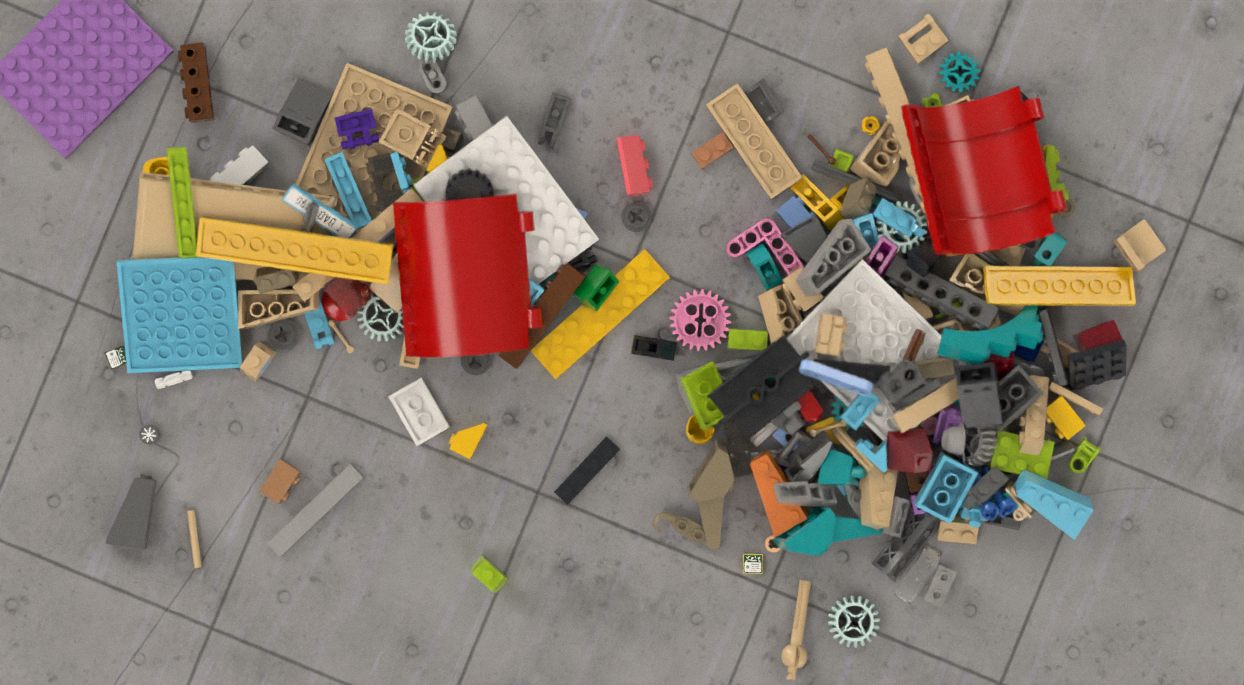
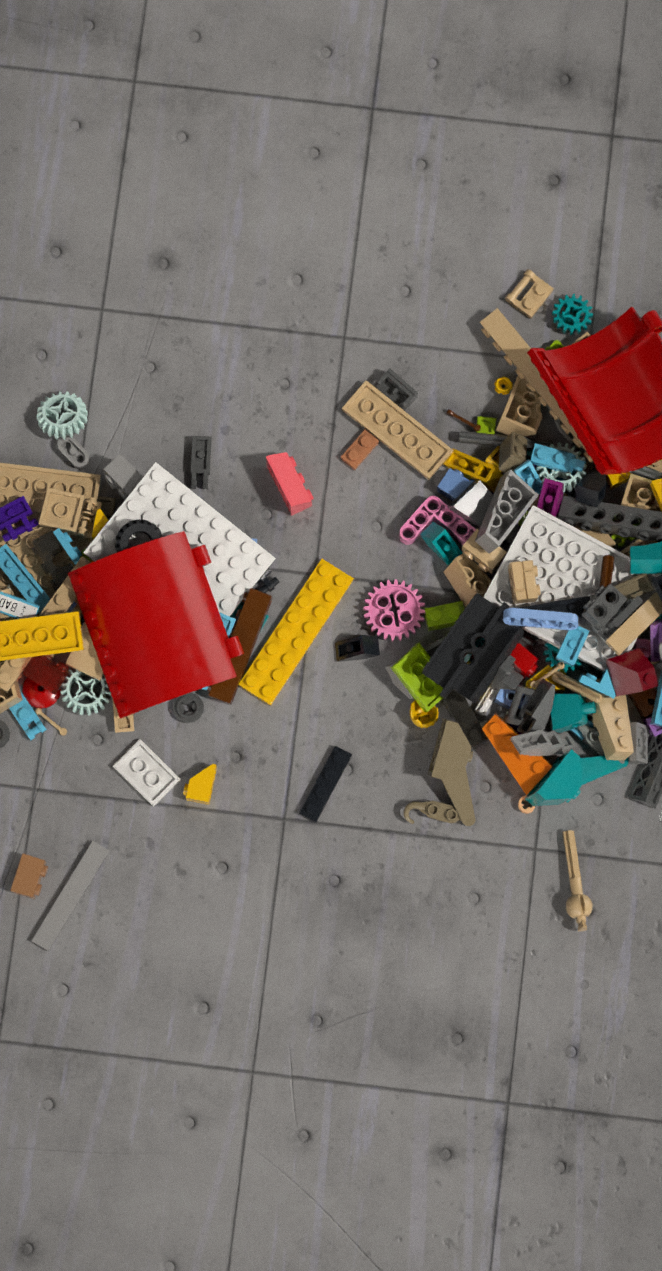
camera: 20 degrees left, 10 degrees down
lime torso [470,554,509,593] -> none
green brick [573,265,620,311] -> none
dark grey gear [621,201,652,232] -> none
tile [743,554,763,574] -> none
light aqua gear [828,595,880,648] -> none

